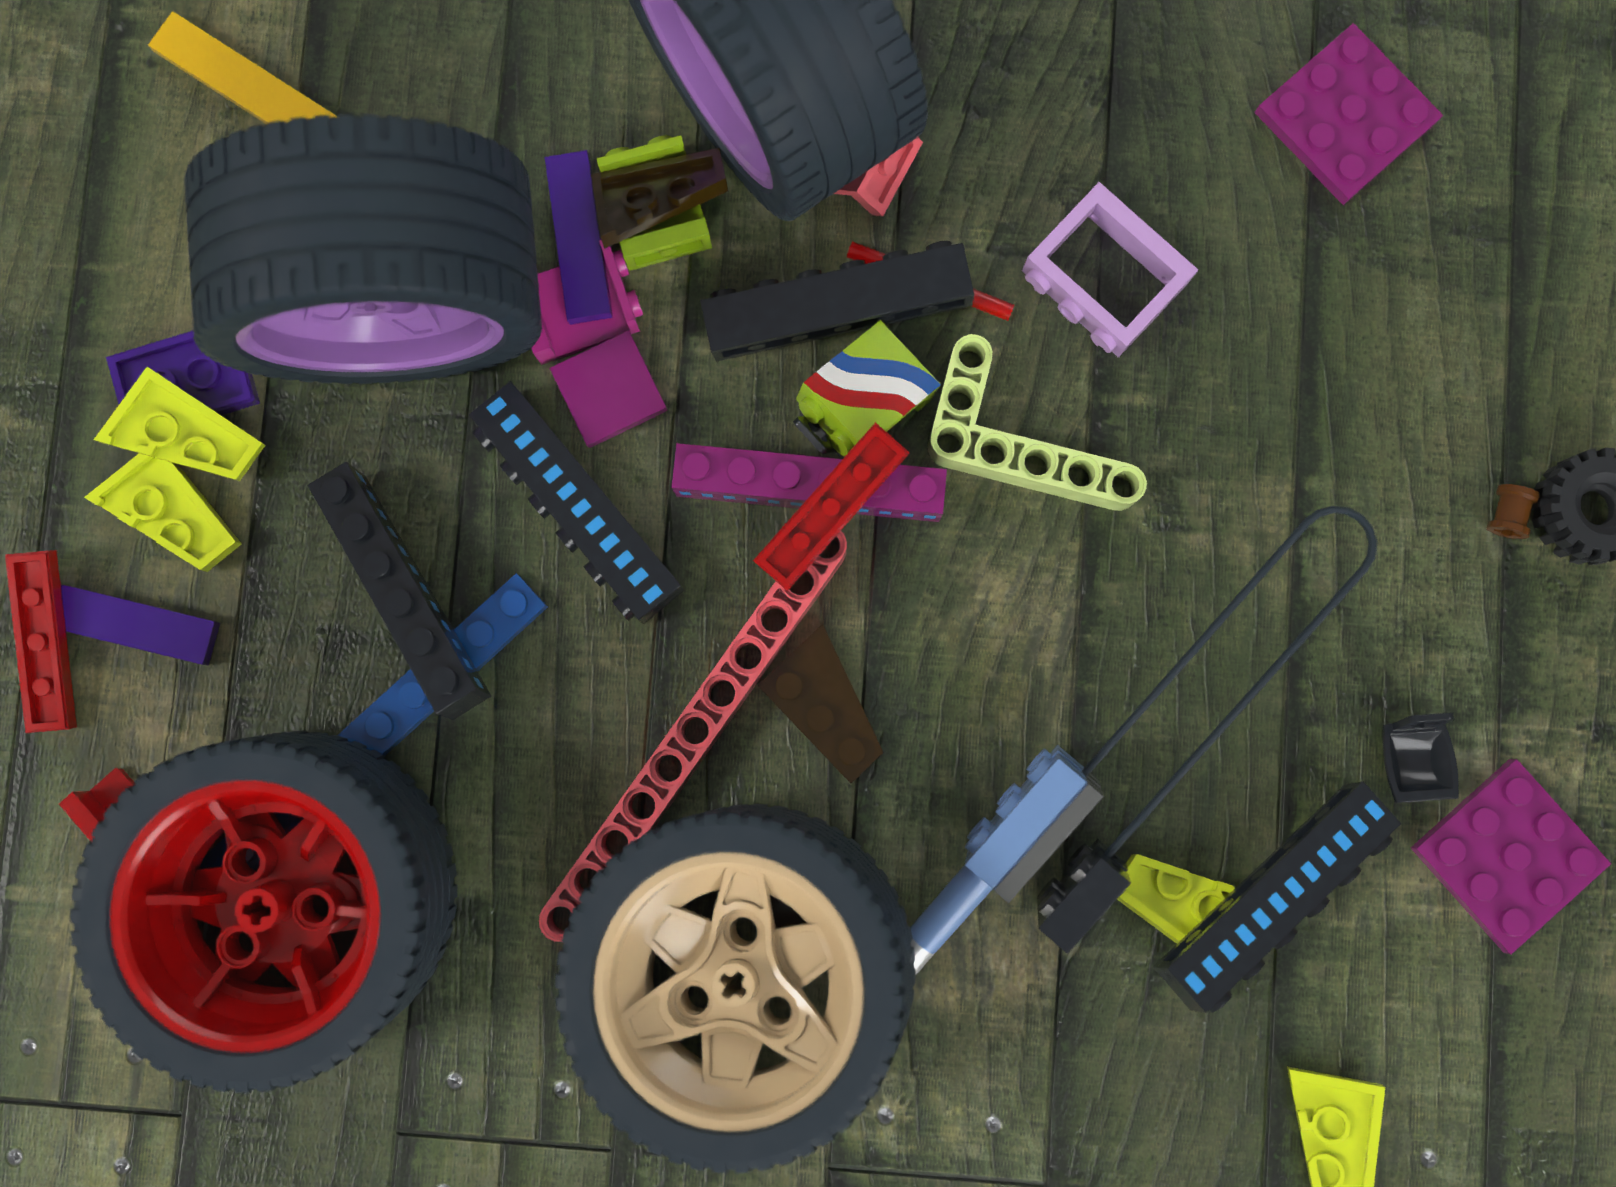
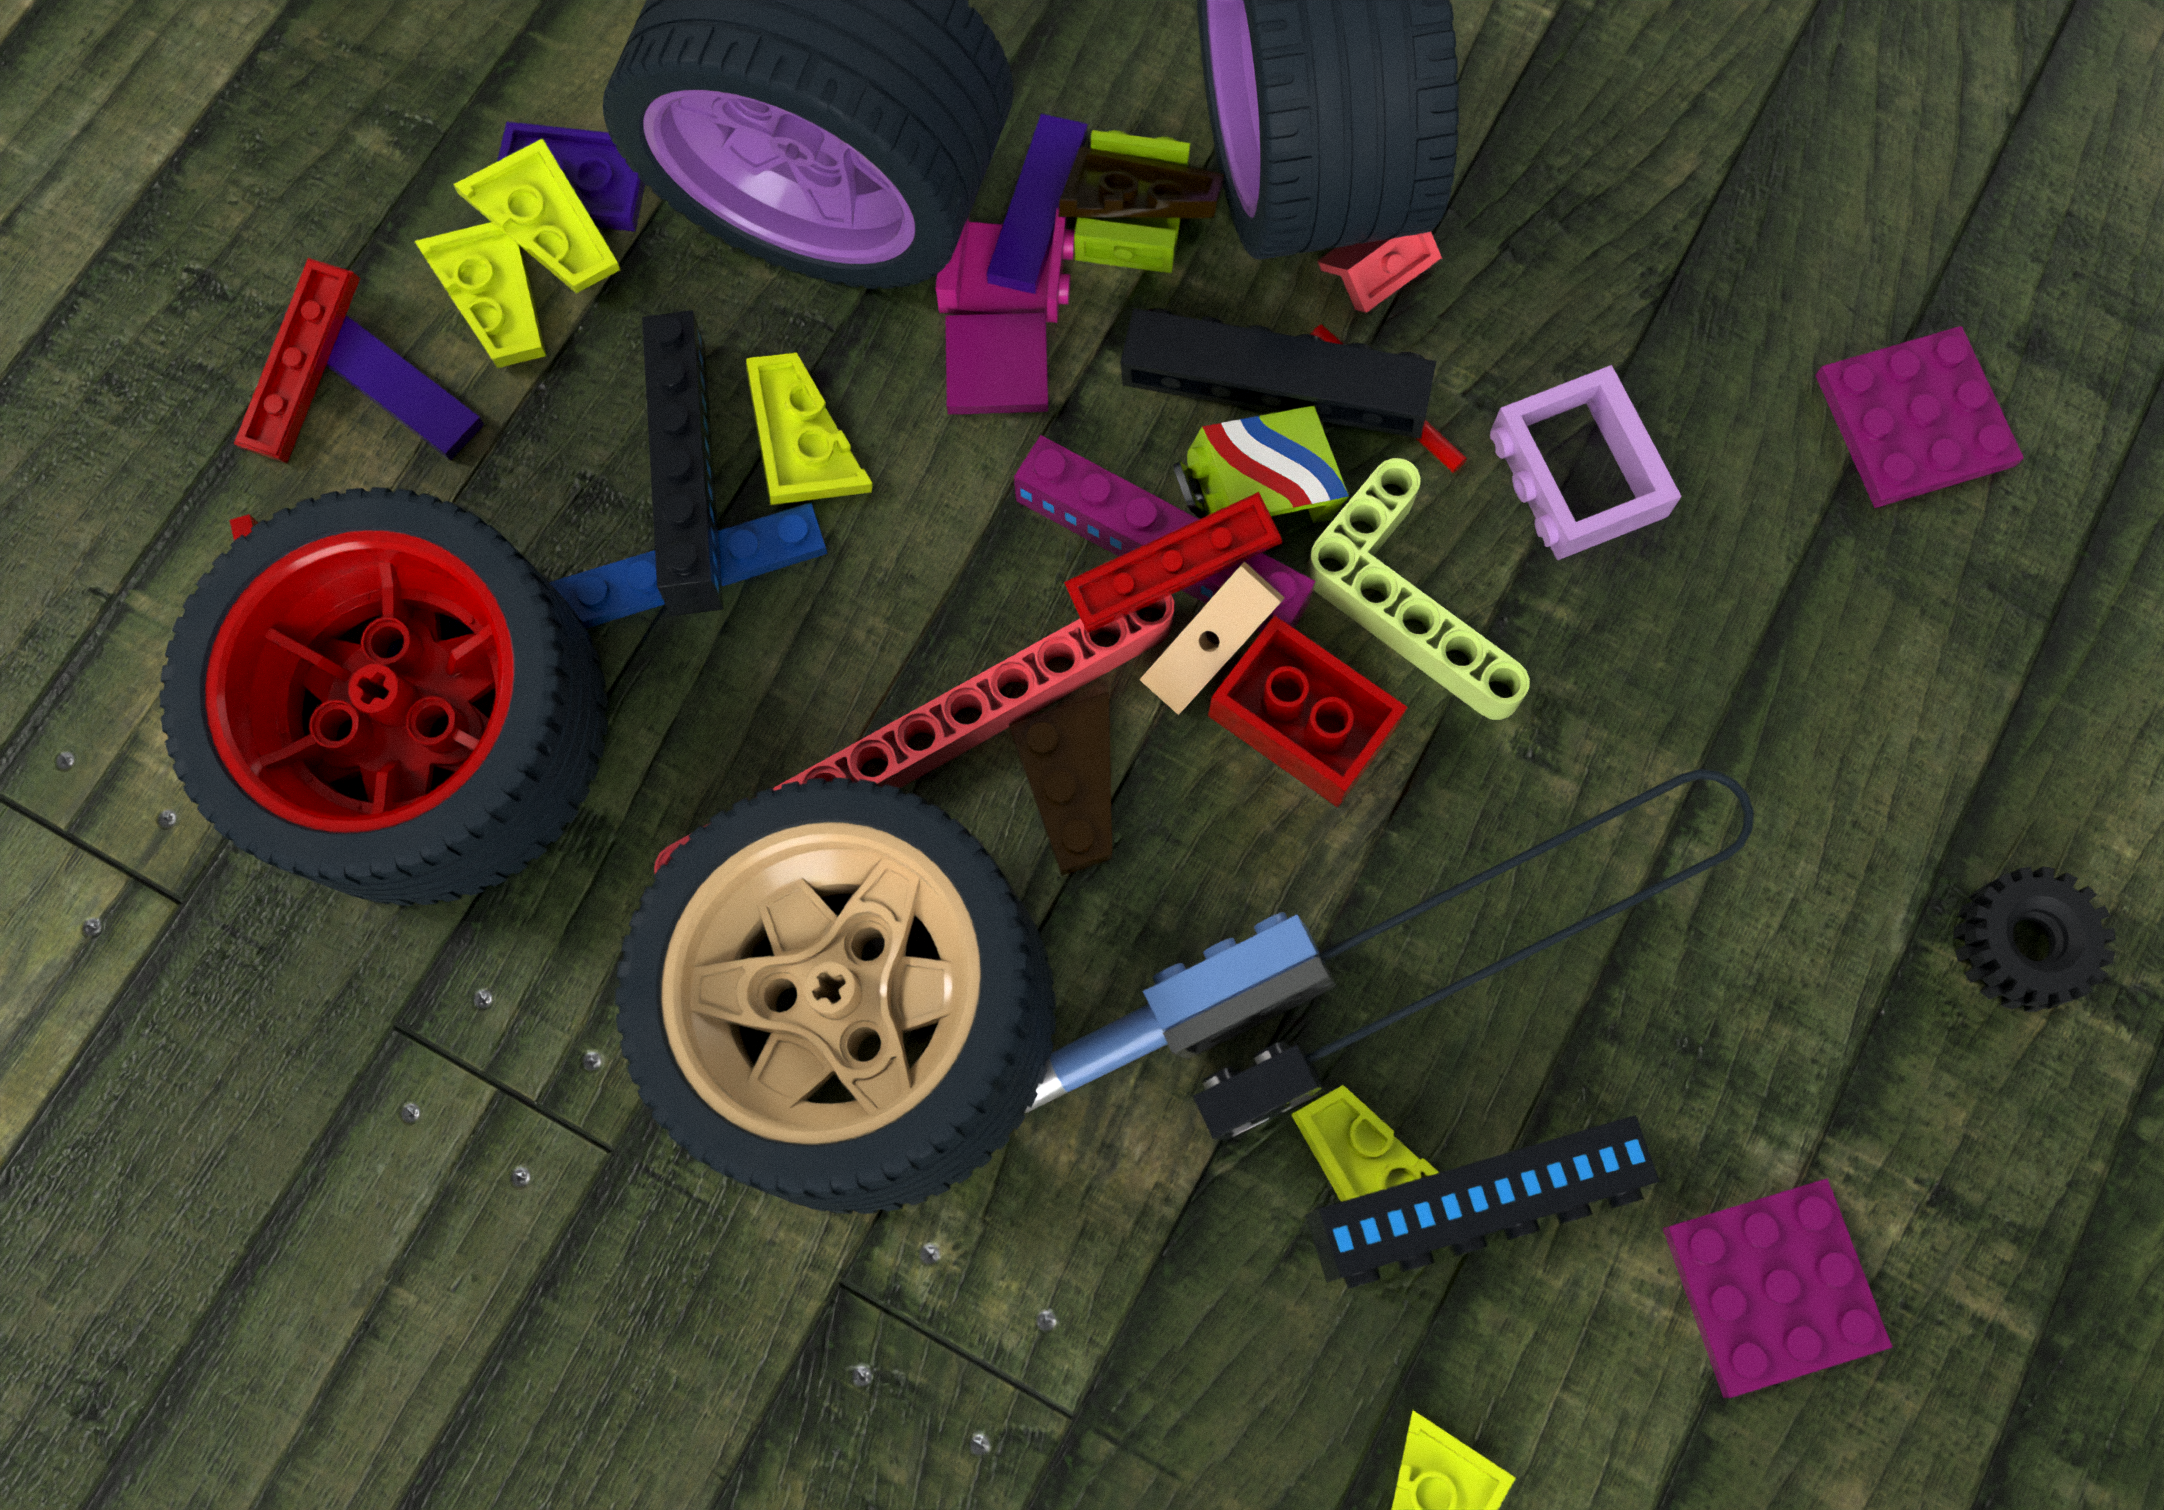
camera: 20 degrees right, 10 degrees down
black brick [469,381,685,624] -> none
black piece [1383,713,1459,803] -> none
reddish brown bush [1487,484,1540,539] -> none
none -> neon yellow wing [746,353,873,505]
none -> tan tile [1140,562,1284,715]
none -> red brick [1208,615,1408,808]

